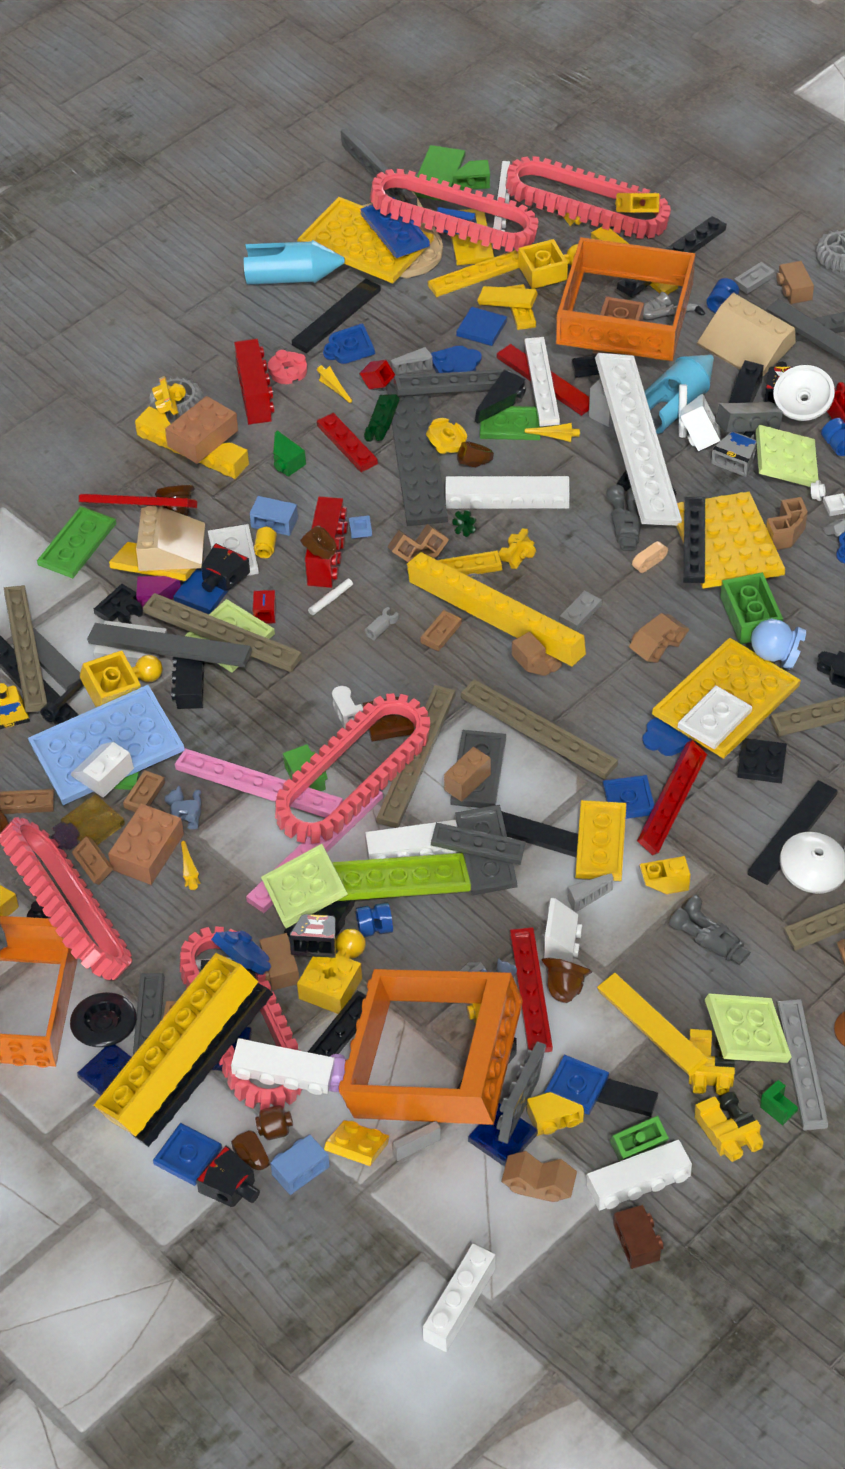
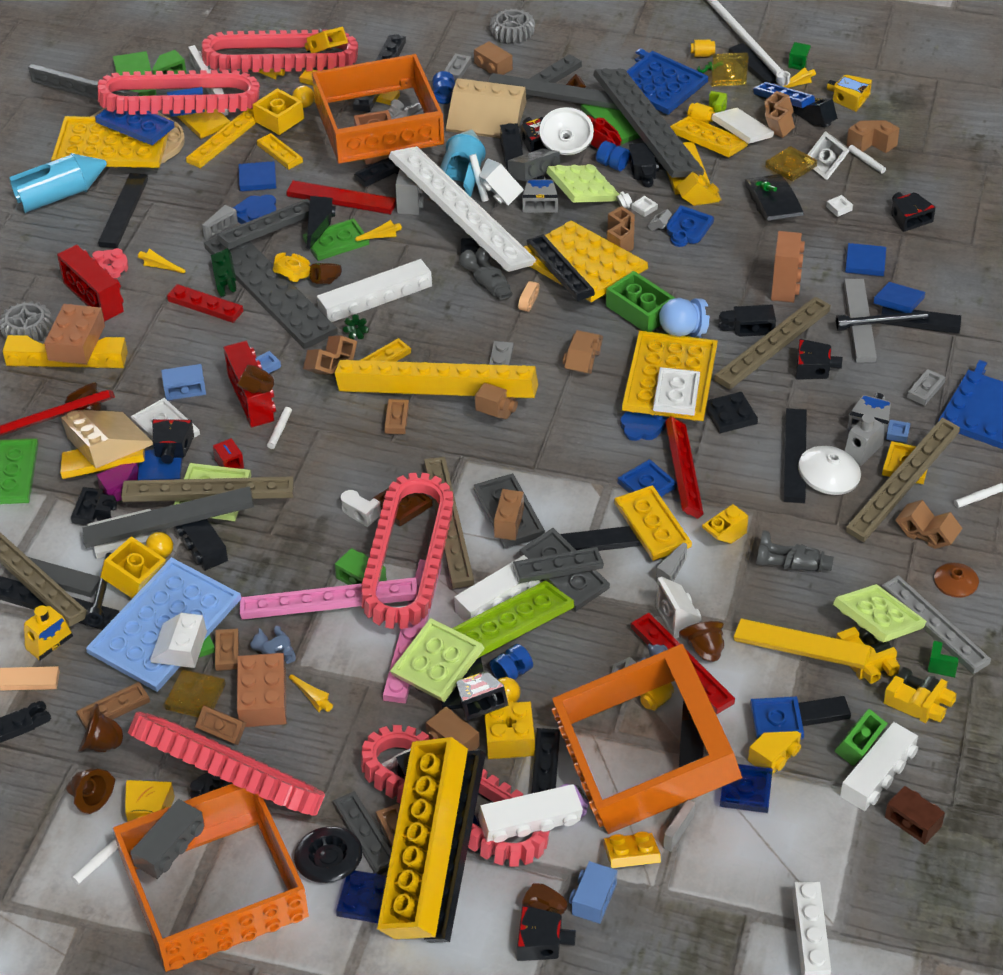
camera: 30 degrees left, 5 degrees down
clear purple gear [51,822,80,850] -> none
yellow hips [152,376,186,415] -> none
blue tile [153,1123,222,1186] -> none
blue plate [211,931,271,975] -> none
yellow brick [254,527,277,558] -> none
reddish brown head [255,1105,293,1140] -> none
green slope [273,430,306,477] -> none
blue plate [323,323,375,364] -> none
red brick [359,360,396,389] -> none
light grey bar [365,607,399,641] -> none
dark tan plate [461,679,618,779] -> none
yellow tile [477,286,538,308] -> none
dark grey plate [497,1042,546,1144] -> none
yellow hips [499,528,536,569] -> none
medium nougat brick [501,1151,577,1202] -> none
white plate [524,337,560,426] -> none

